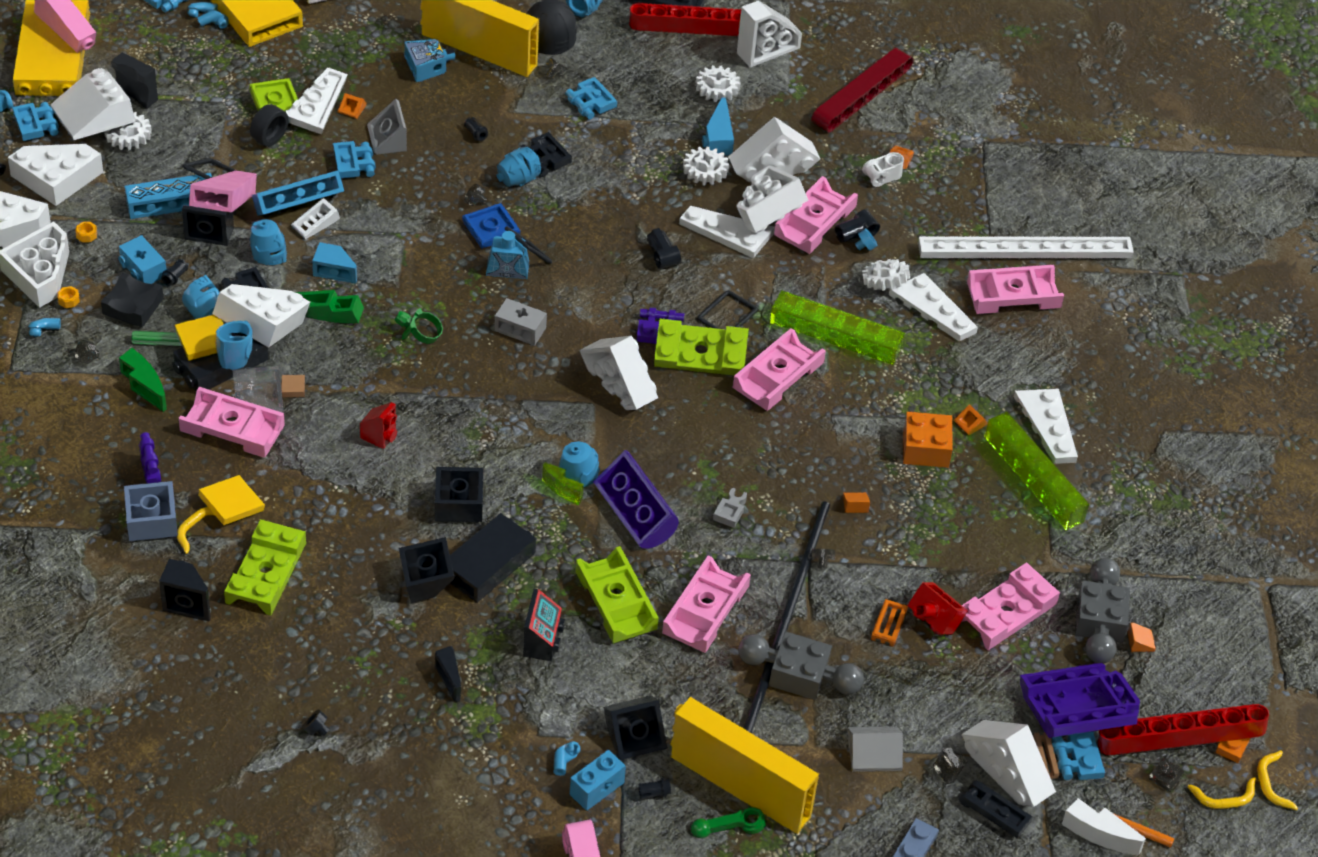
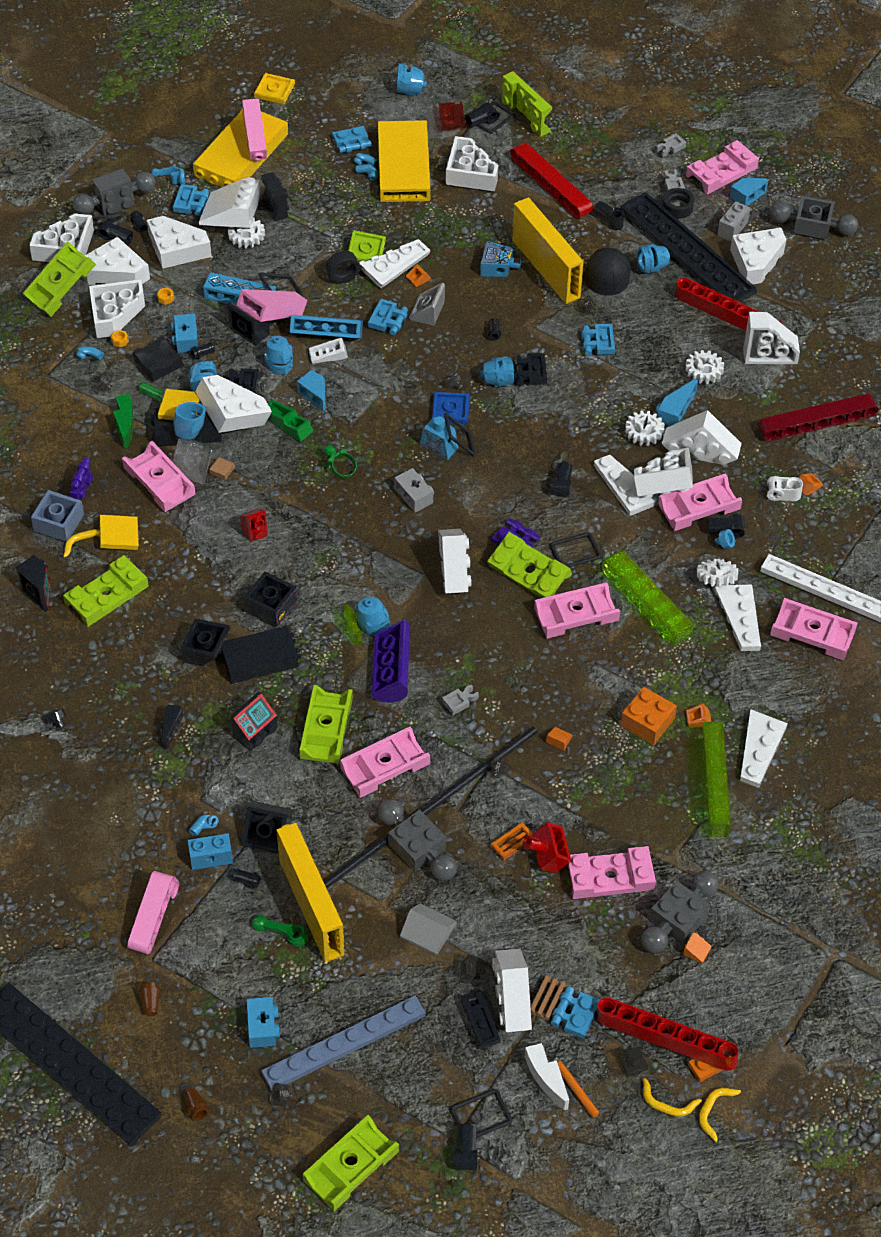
camera: 35 degrees right, 5 degrees up
dark purple wedge [1020,663,1140,738] -> none

